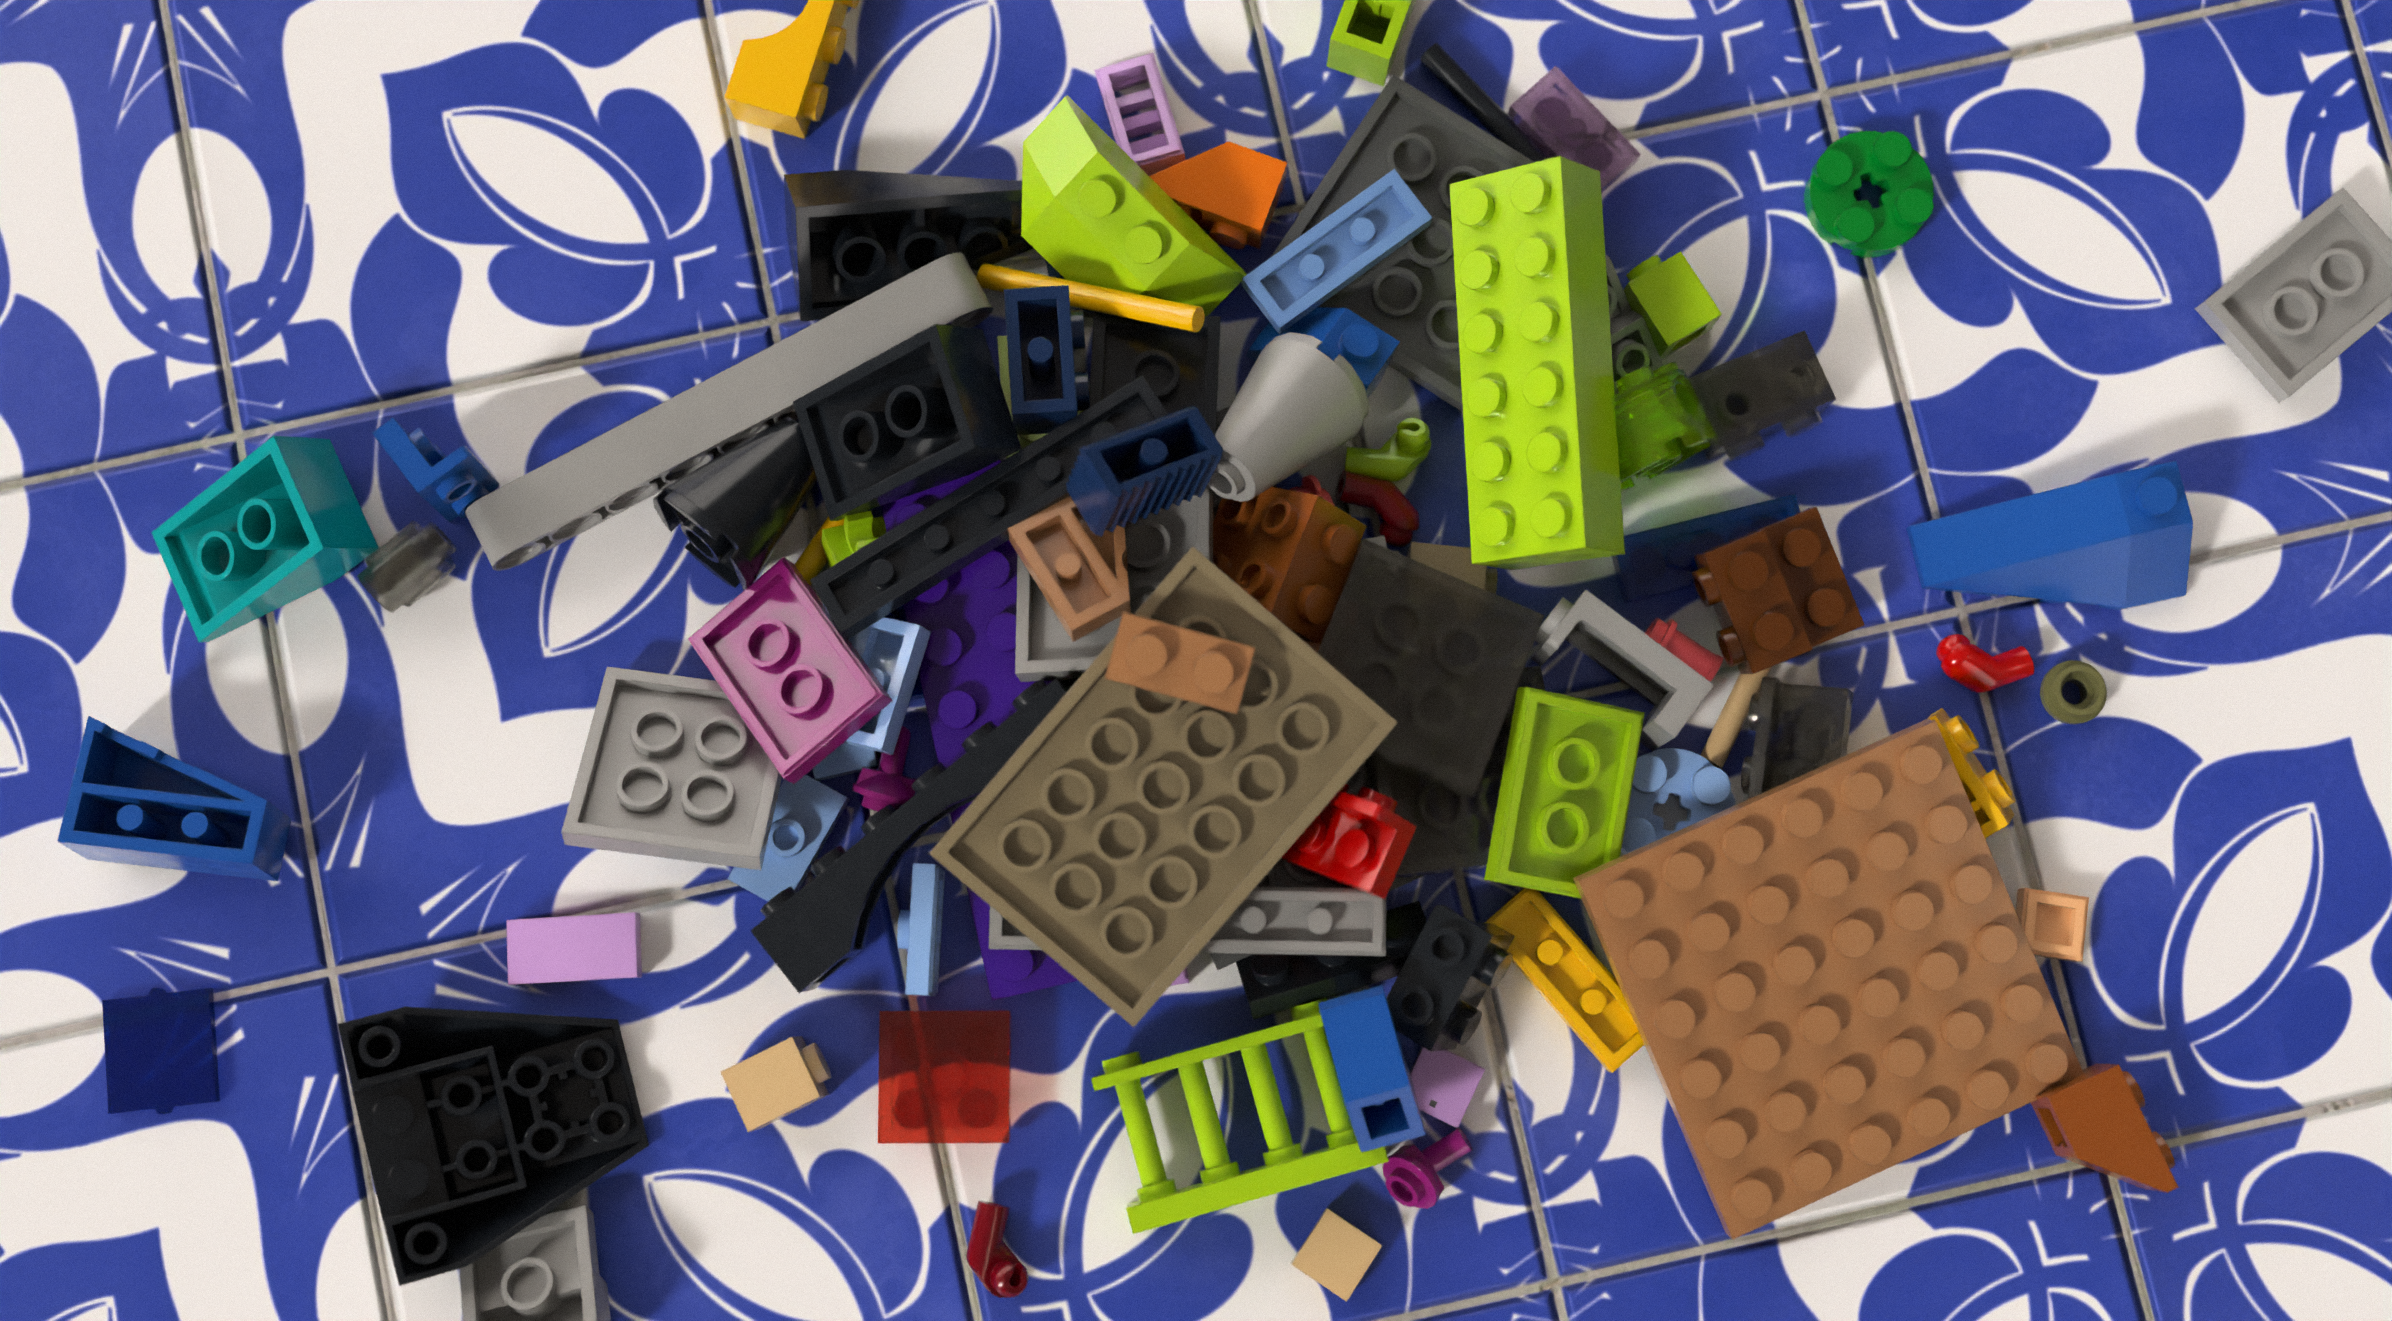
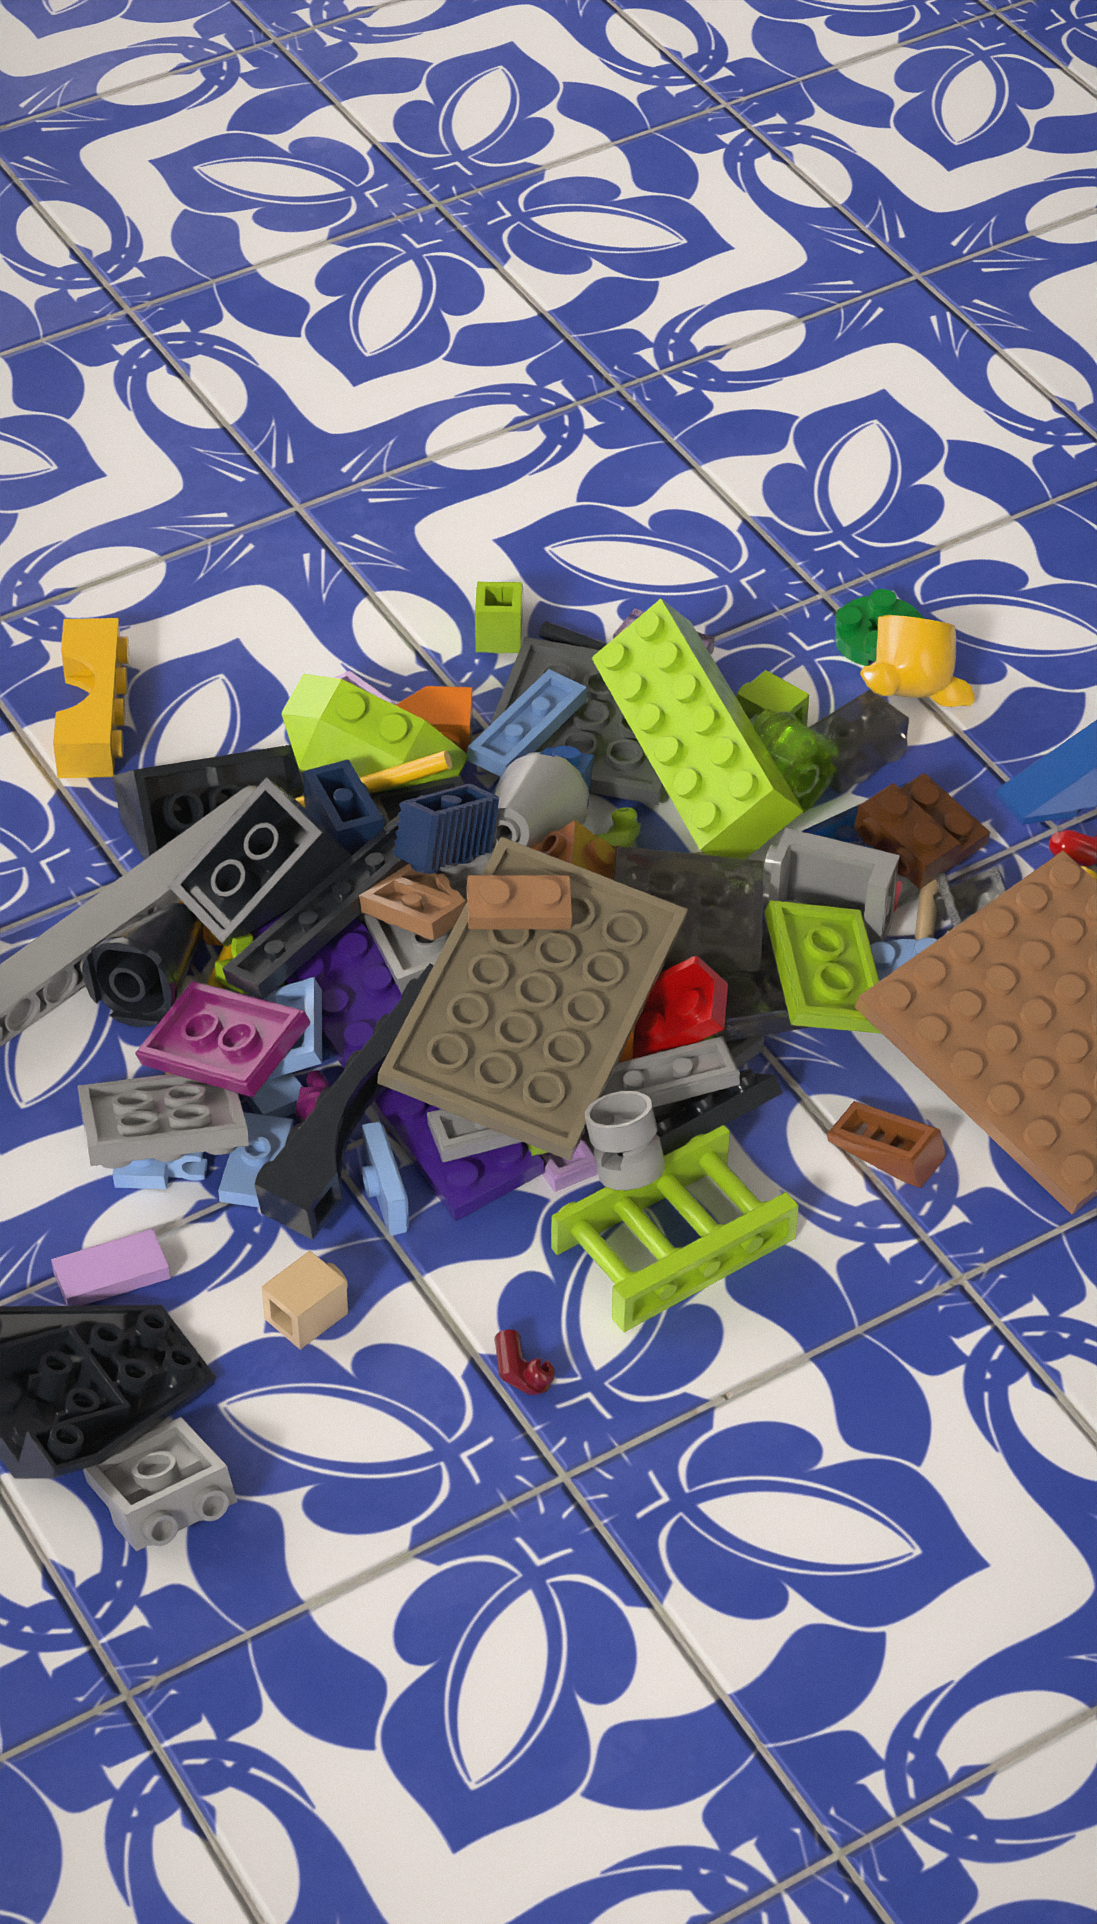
camera: 20 degrees left, 35 degrees down
clear red plate [878,1010,1012,1143] -> none
tan tile [1291,1207,1382,1302] -> none
blue slope [1318,985,1425,1153] -> none
magenta plate [1382,1128,1473,1209] -> none
black bracket [1387,905,1515,1051] -> none
lavender tile [1410,1047,1485,1128] -> none
yellow tile [1484,888,1644,1073] -> none
none -> light grey wheel [585,1091,666,1190]
none -> dark orange slope [827,1101,945,1188]
none -> yellow piece [860,615,975,707]

